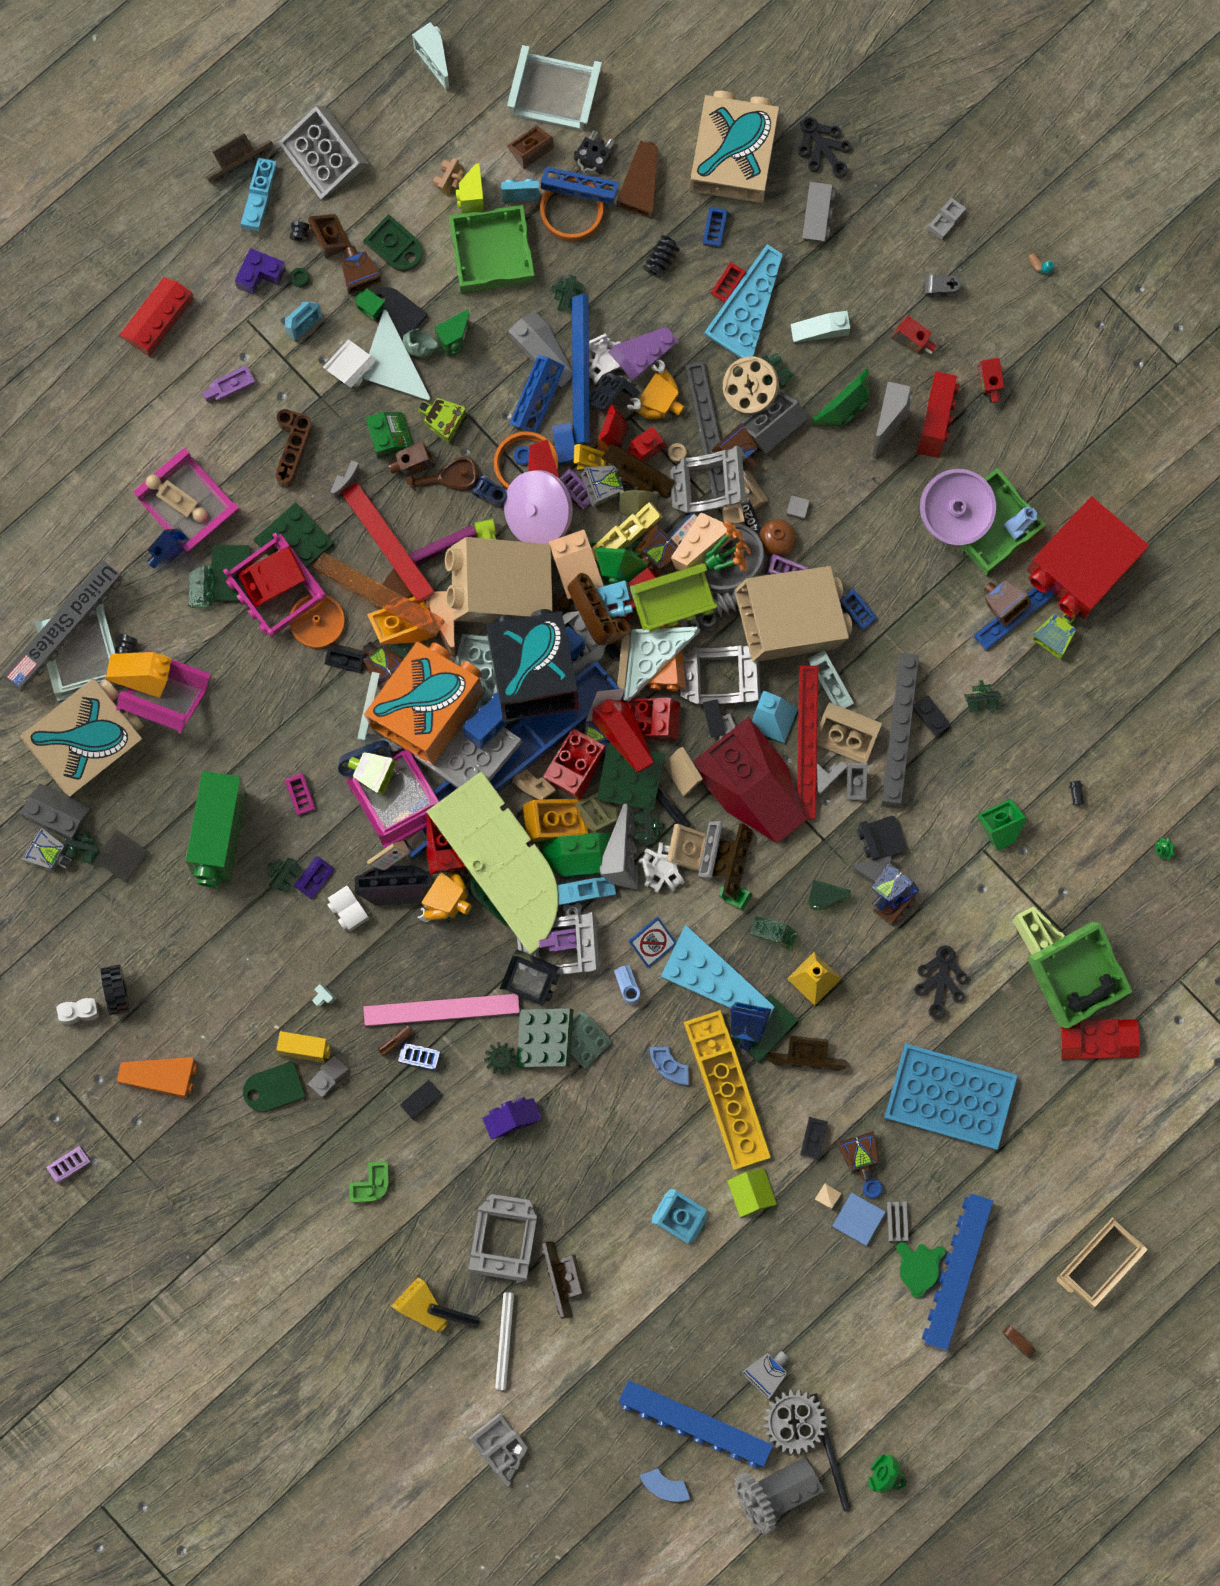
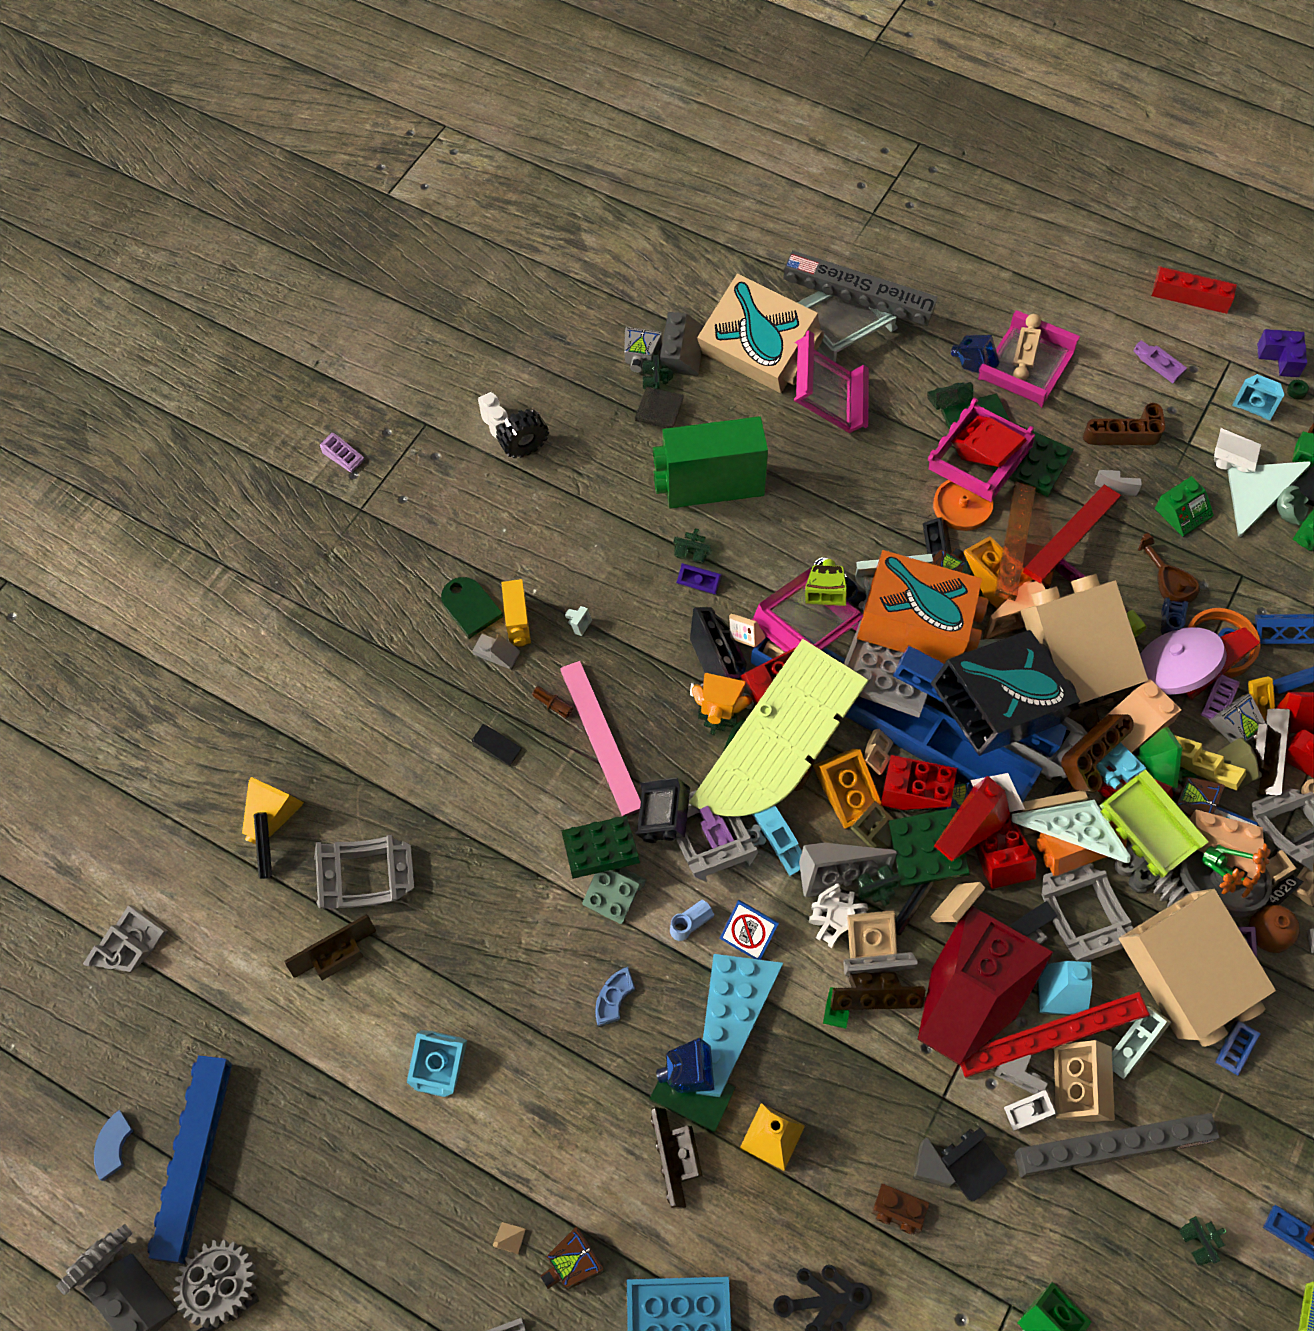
camera: 75 degrees right, 15 degrees down
light orange slope [105,652,171,698] -> none
black wheel [115,634,138,654] -> none
orange slope [117,1057,198,1099] -> none
dark pink slope [284,773,315,816] -> none
white brick [327,886,369,932] -> none
bright green plate [349,1162,389,1203] -> none
reddish brown torso [388,442,435,476] -> none
slope [398,1043,441,1072] -> none
lime torso [418,398,466,443] -> none
dark purple brick [482,1097,542,1140] -> none
clear green gear [484,1042,517,1075] -> none
white axle [495,1292,514,1391] -> none
green wedge [541,833,612,877] -> none
blue slope [552,423,575,465] -> none
yellow slope [683,1010,771,1170] -> none
lime slope [727,1168,777,1218] -> none
light grey torso [741,1351,789,1400] -> none
clear green bracket [749,916,798,950] -> none
black plate [800,1117,828,1160] -> none
clear green slope [807,880,851,911] -> none
medium blue tile [832,1192,885,1246] -> none
blue tile [862,1179,882,1199] -> none
clear blue torso [871,863,919,911] -> none
black plate [913,695,951,737] -> none

